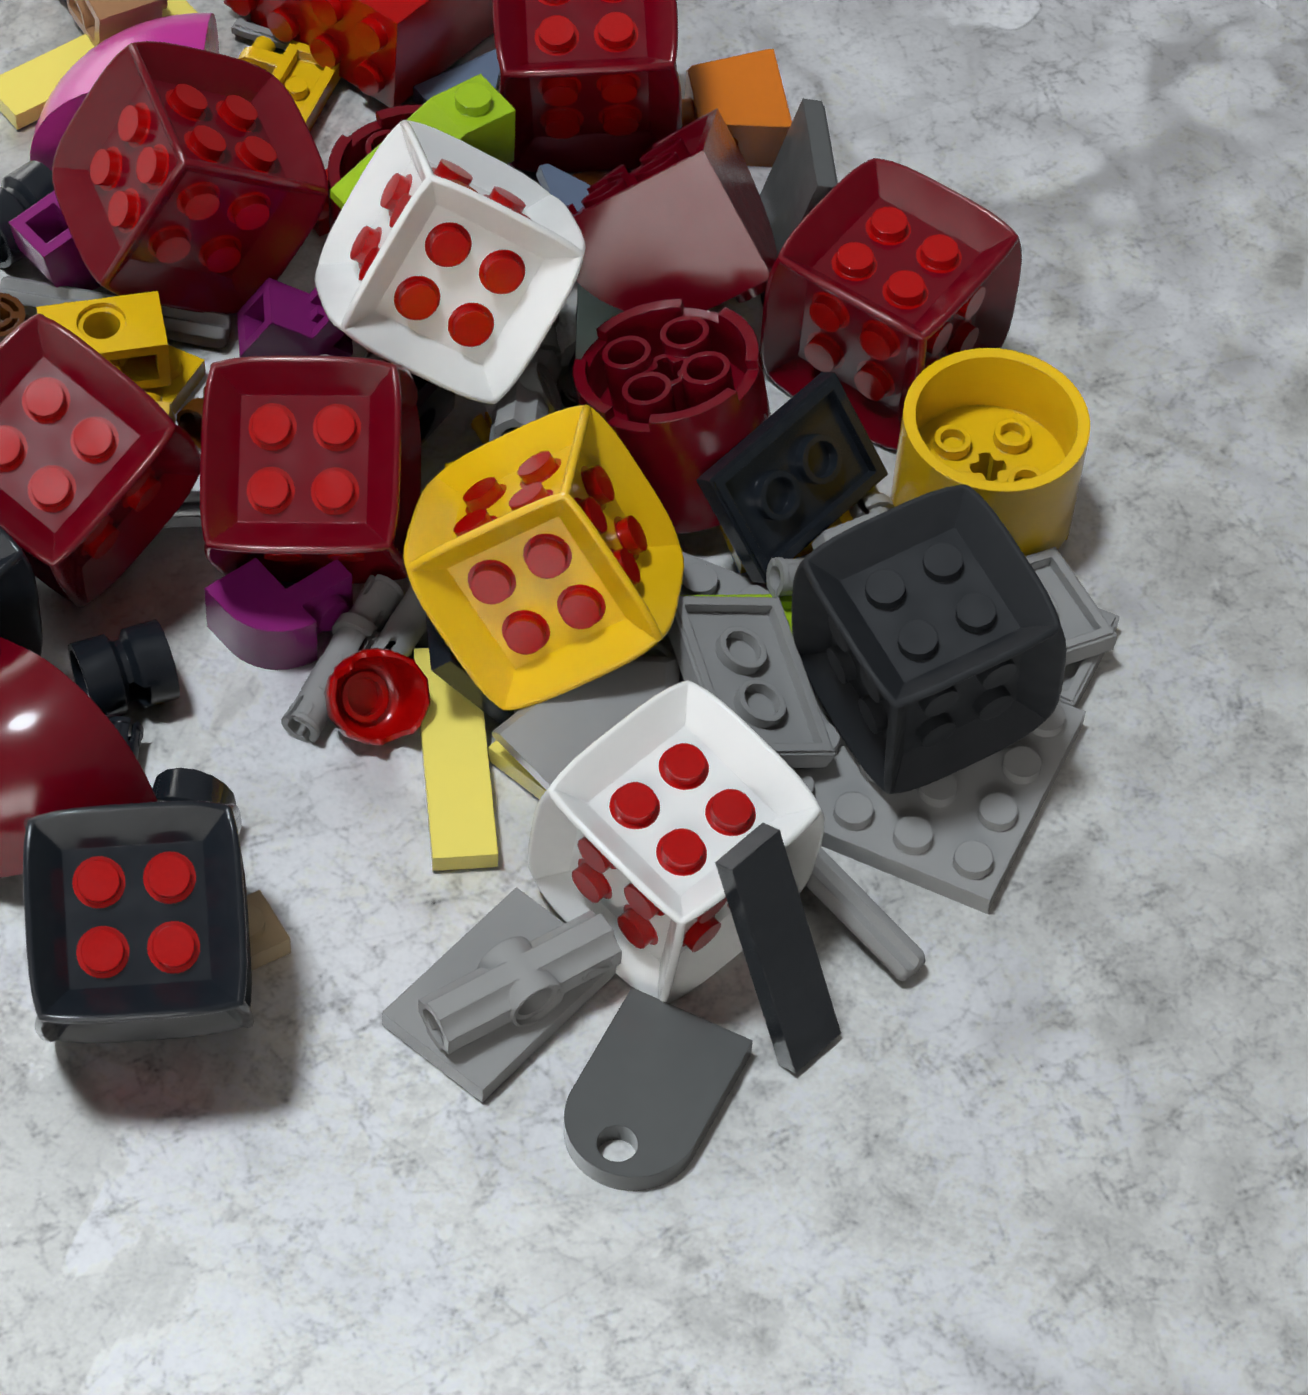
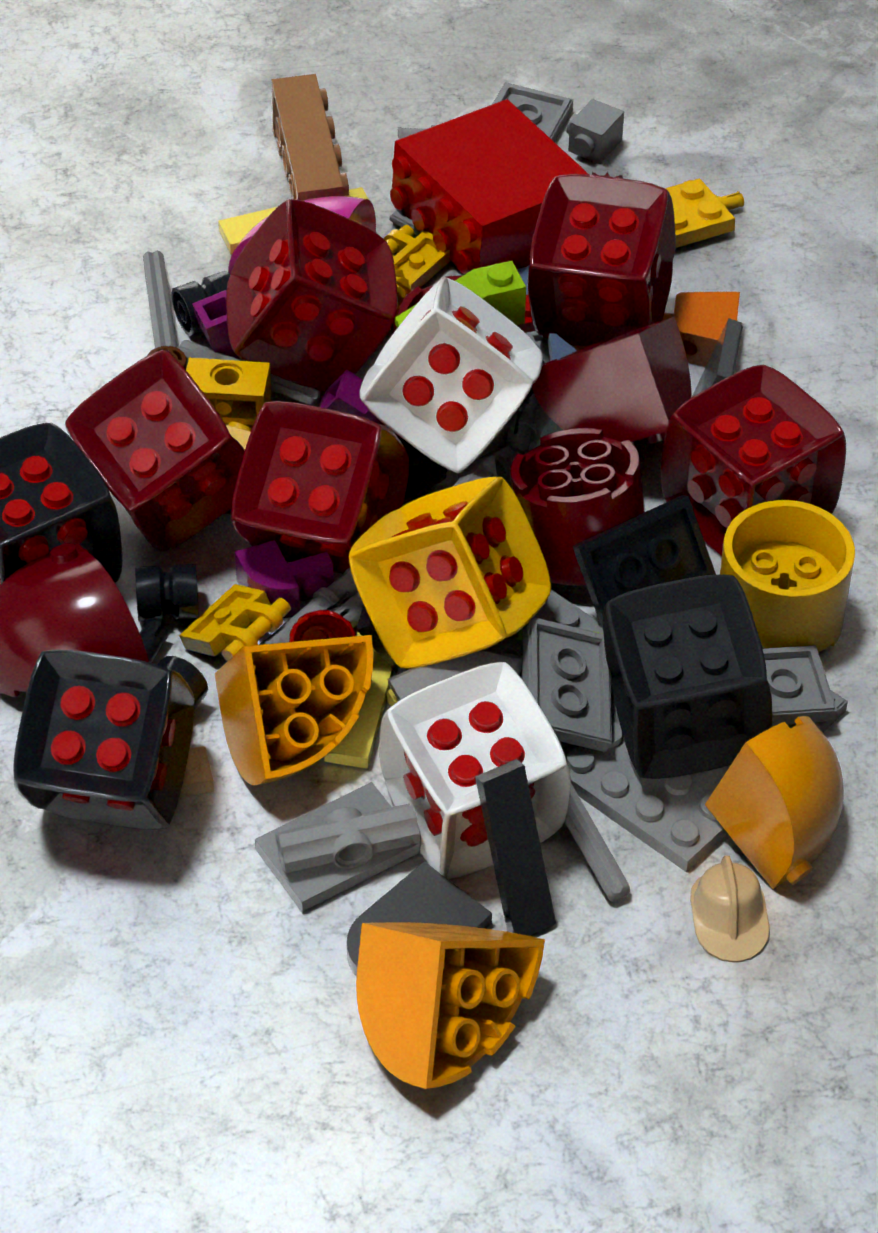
camera: 20 degrees right, 5 degrees down
none -> yellow plate [179,584,291,661]
none -> light orange brick [215,635,373,785]
none -> light orange brick [356,922,545,1089]
none -> tan piece [690,856,769,962]
none -> light orange brick [705,716,844,890]

